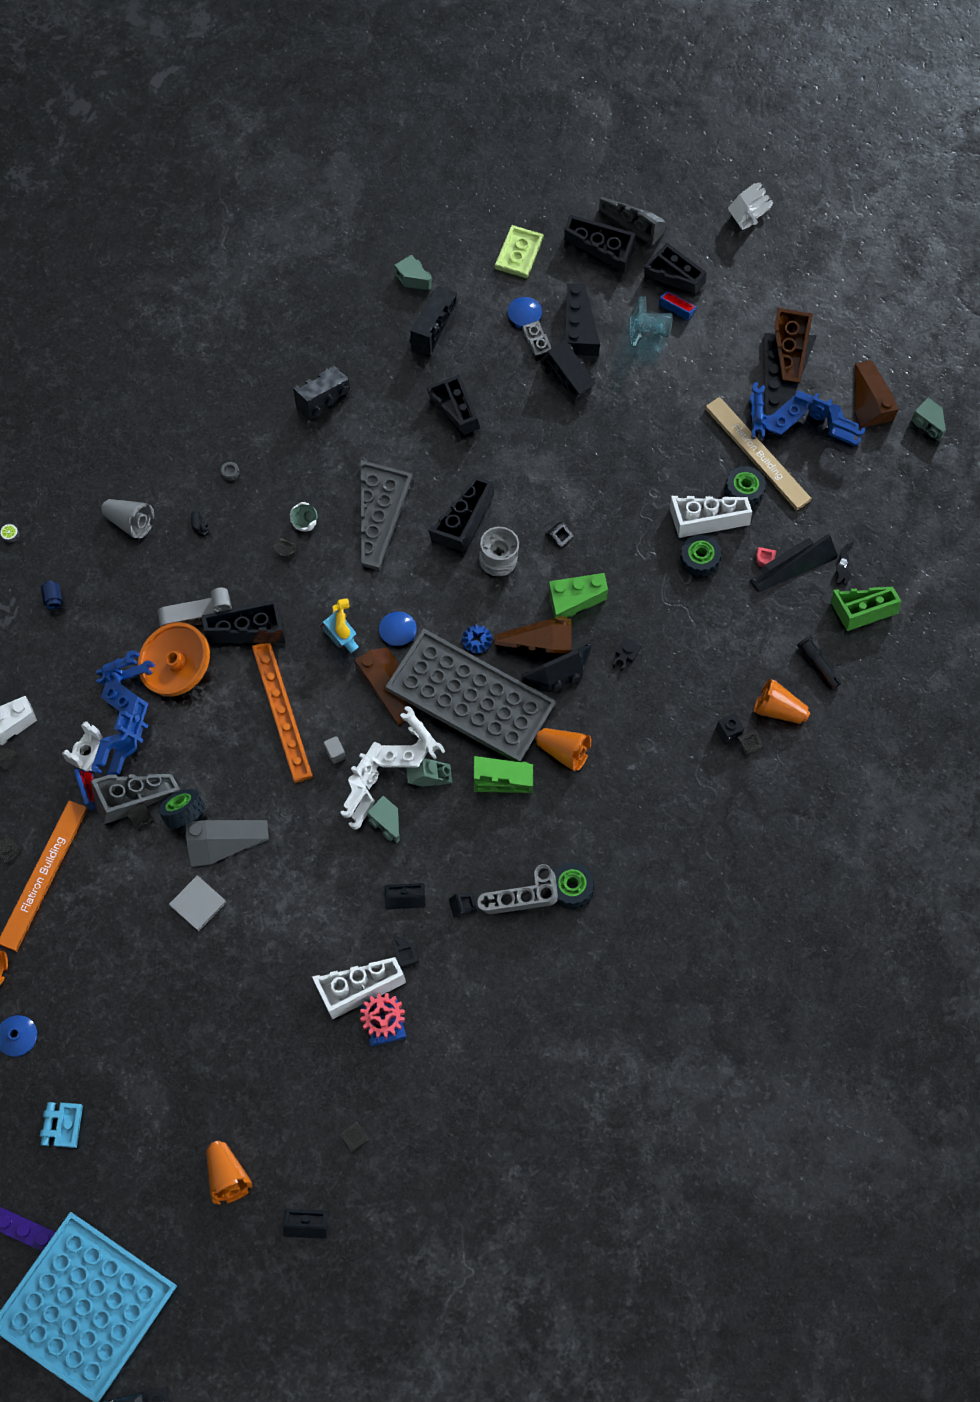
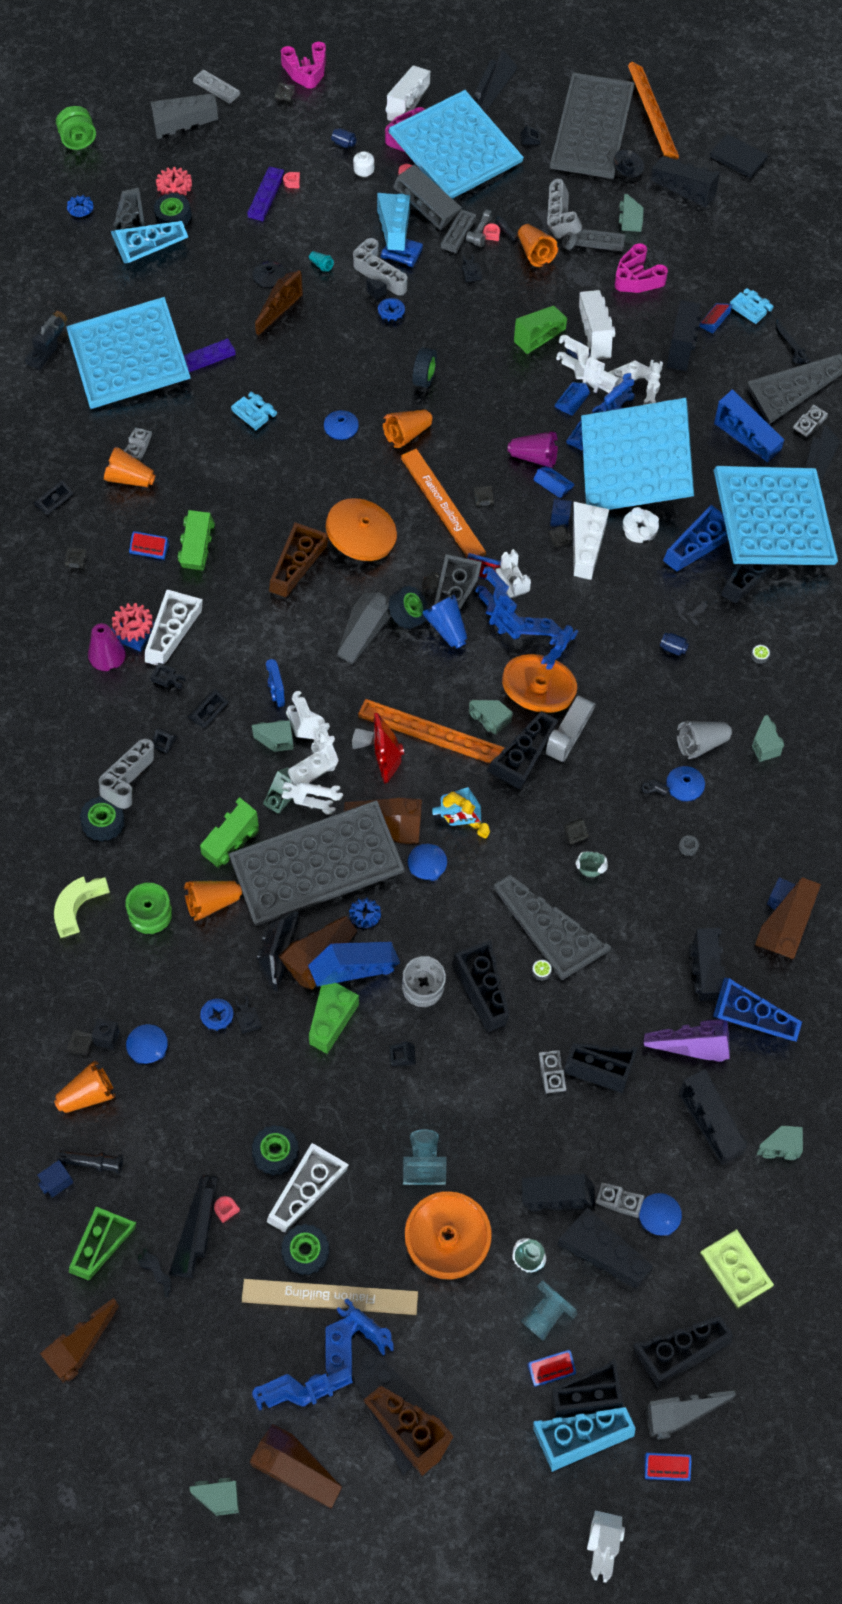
camera: 130 degrees right, 5 degrees down
light grey tile [169,876,227,932] -> none
none -> dark blue brick [37,1160,74,1197]
none -> reddish brown wedge [40,1298,119,1383]
none -> yellowish green arch [54,877,110,938]
none -> magenta cone [88,623,126,671]
none -> light grey slope [124,427,152,461]
none -> bright green wheel [125,883,172,934]
none -> blue dish [126,1024,168,1064]
none -> red slope [129,531,169,560]
none -> bright green wedge [178,510,215,570]
none -> blue gear [200,999,234,1031]
none -> blue plate [266,659,285,707]
none -> reddish brown wedge [269,522,329,597]
none -> blue wedge [308,942,400,986]
none -> orange dish [326,498,397,561]
none -> red wedge [374,713,404,784]
none -> clear light blue plant [403,1129,447,1185]
none -> orange dish [405,1192,491,1279]
none -> blue cone [422,595,468,649]
none -> sand green slope [469,700,513,735]
none -> sand green hair [512,1238,546,1273]
none -> tile [532,959,552,981]
none -> medium azure wedge [533,1407,635,1471]
none -> light grey slope [538,1050,566,1094]
none -> medium lavender wedge [644,1019,730,1062]
none -> red slope [644,1453,691,1481]
none -> blue dish [666,766,705,801]
none -> blue wedge [713,977,802,1042]
none -> sand green slope [752,715,784,762]
none -> reddish brown wedge [755,877,821,959]
none -> dark blue brick [767,877,796,910]

